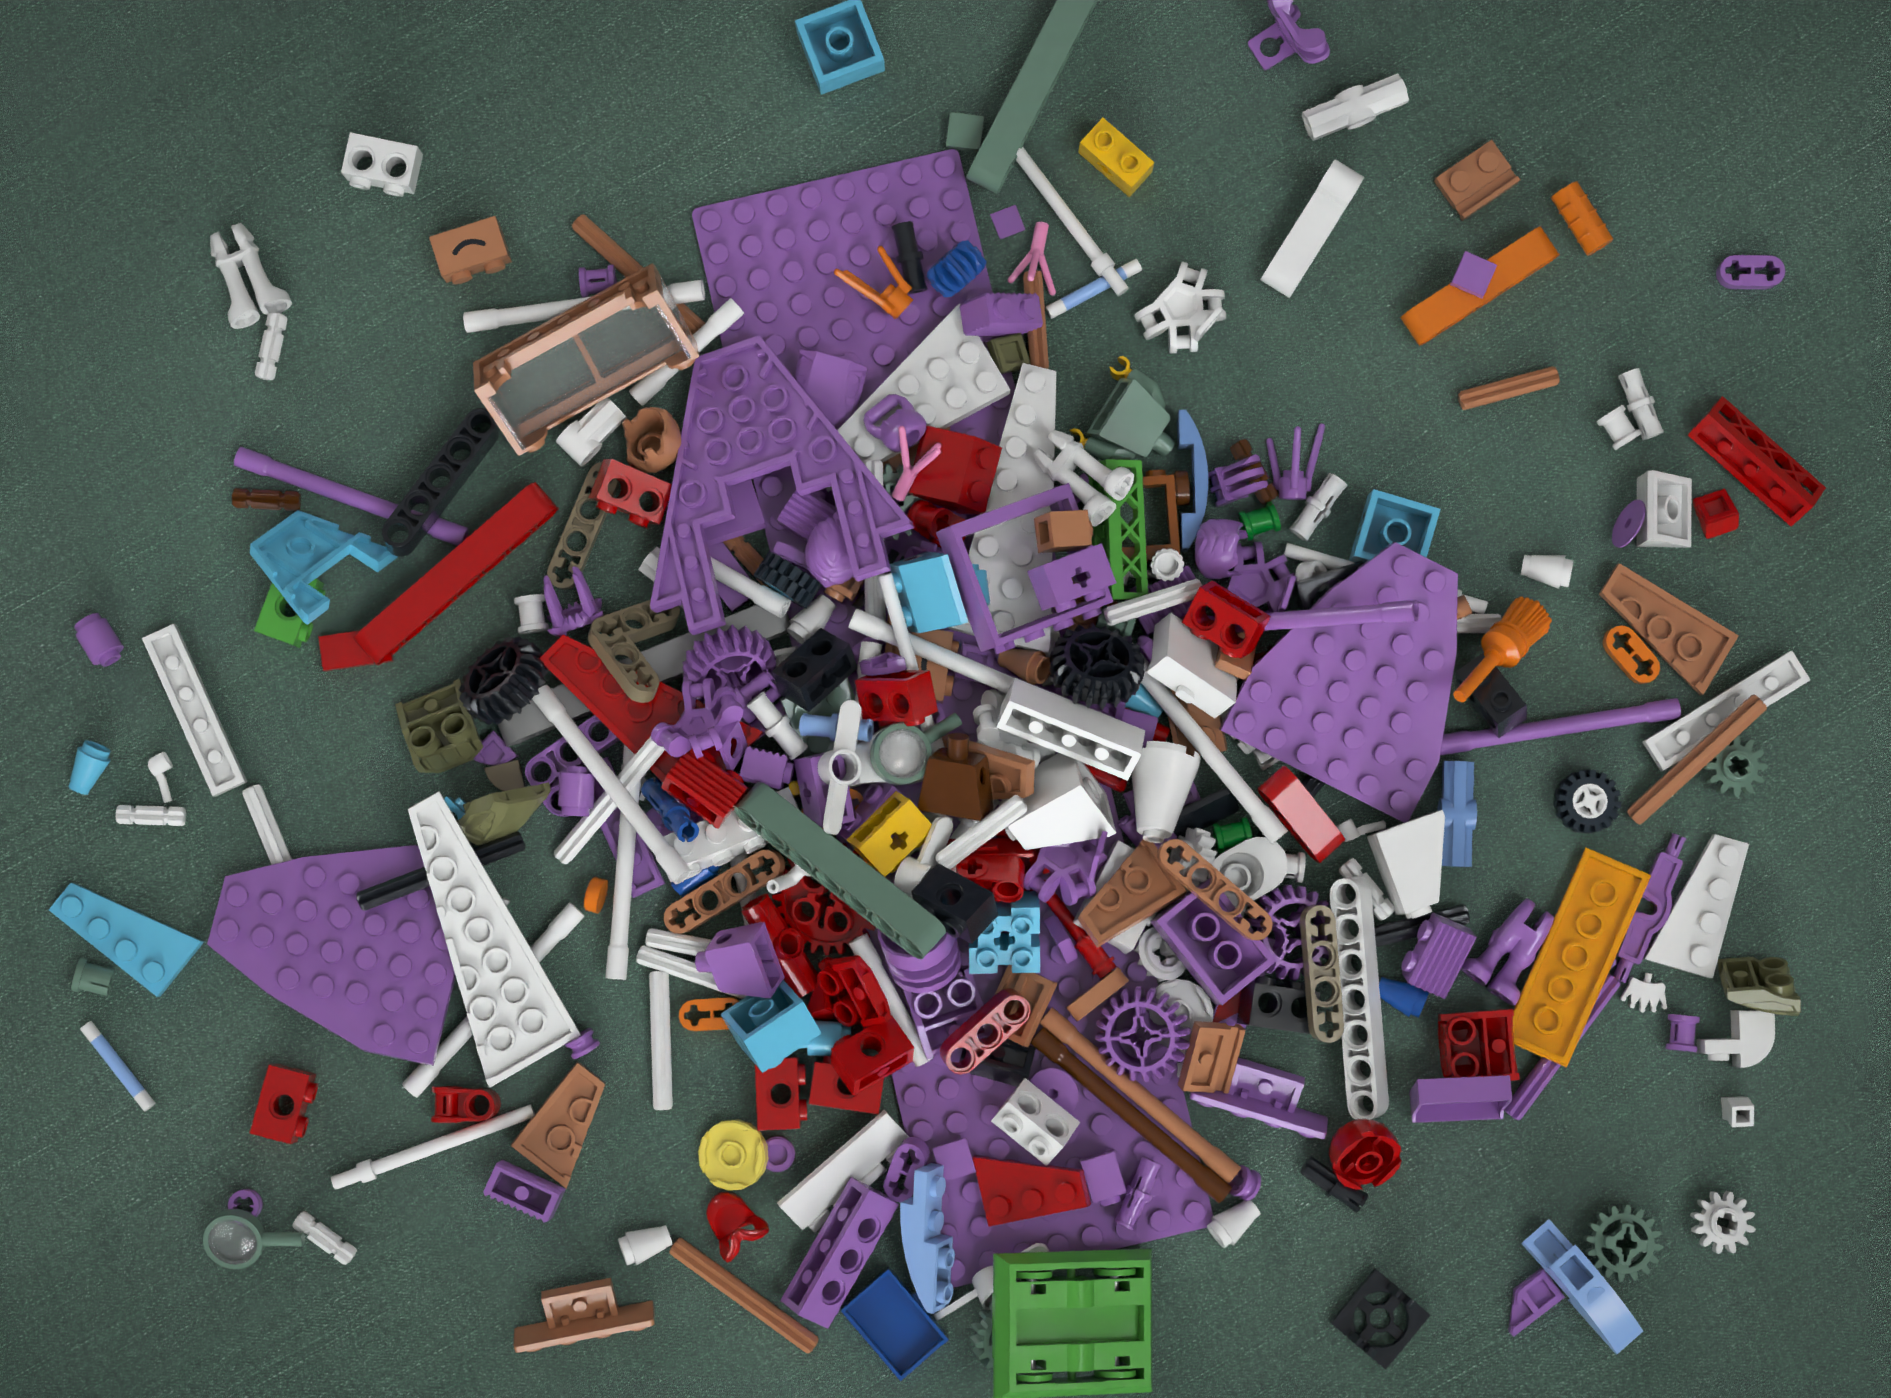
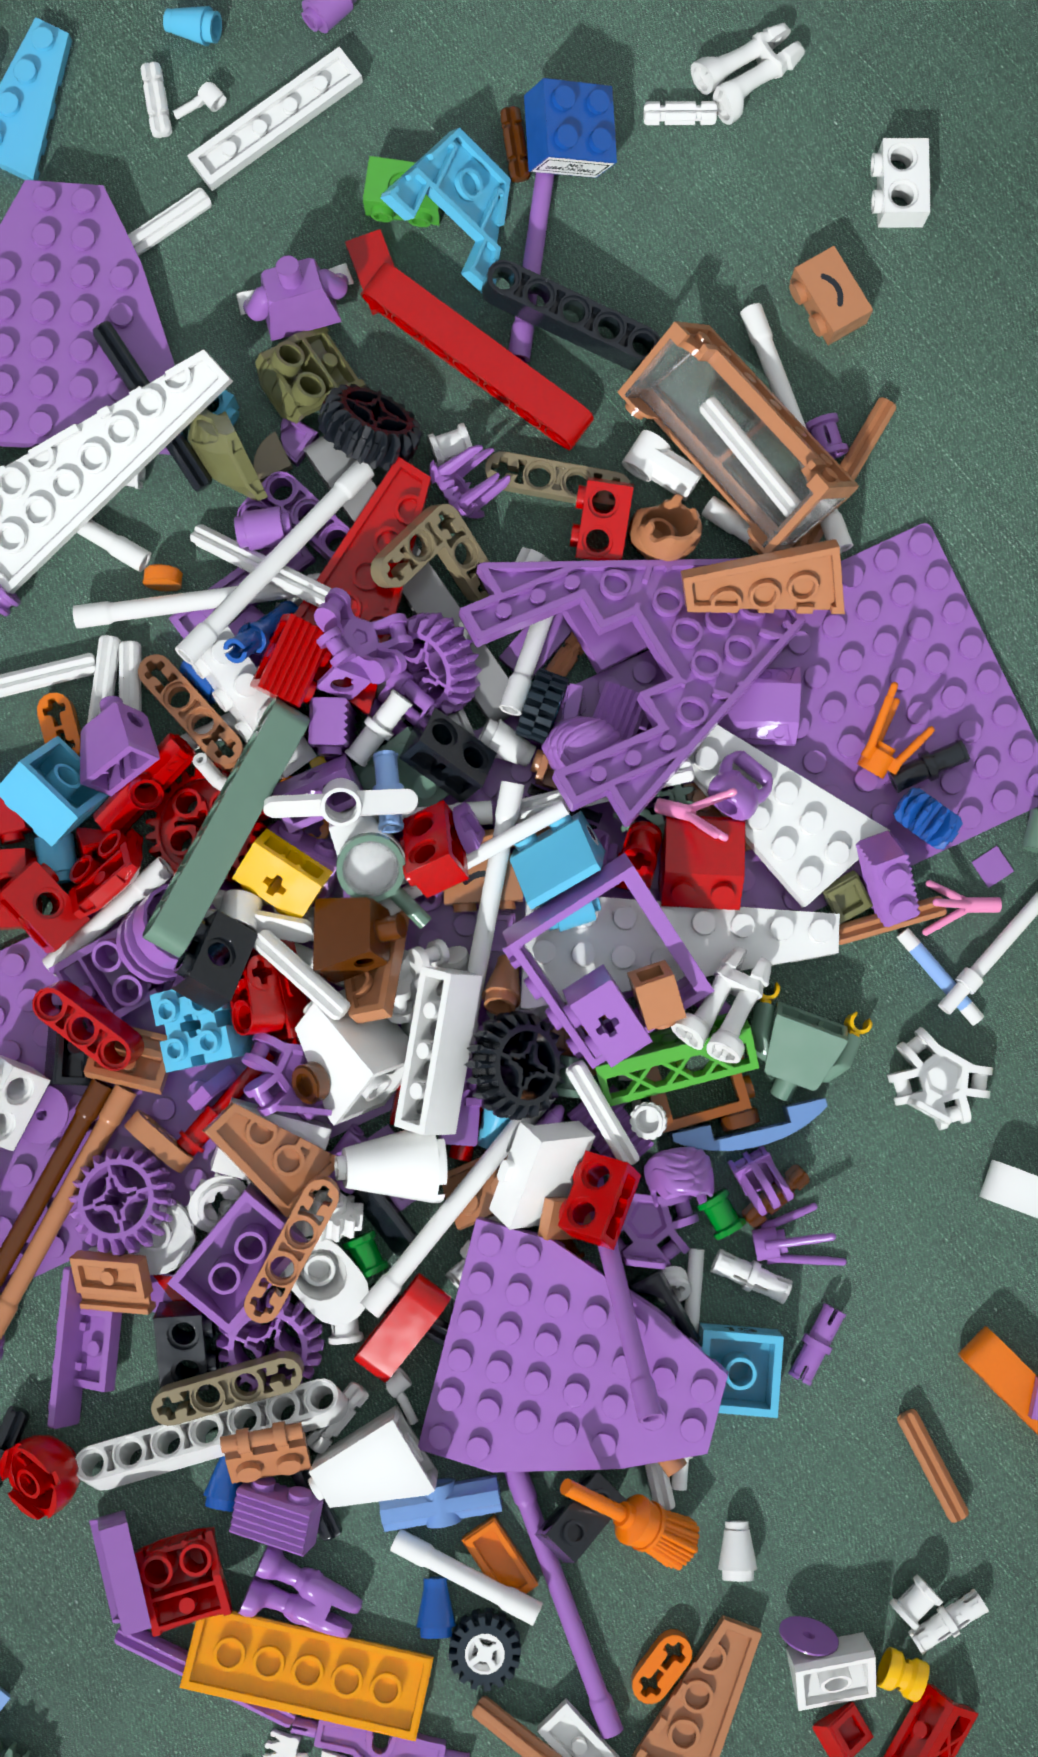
camera: 80 degrees right, 0 degrees up
none -> nougat plate [220,1421,311,1484]
none -> medium lavender torso [236,256,354,341]
none -> reddish brown tile [292,1061,330,1104]
none -> white piece [390,1529,543,1626]
none -> blue cone [416,1576,456,1639]
none -> orange tile [462,1514,539,1594]
none -> blue brick [524,78,617,178]
none -> nougat wing [681,539,845,614]
none -> white axle [699,397,804,520]
none -> medium lavender pin [788,1303,846,1386]
none -> yellow wheel [876,1647,930,1702]

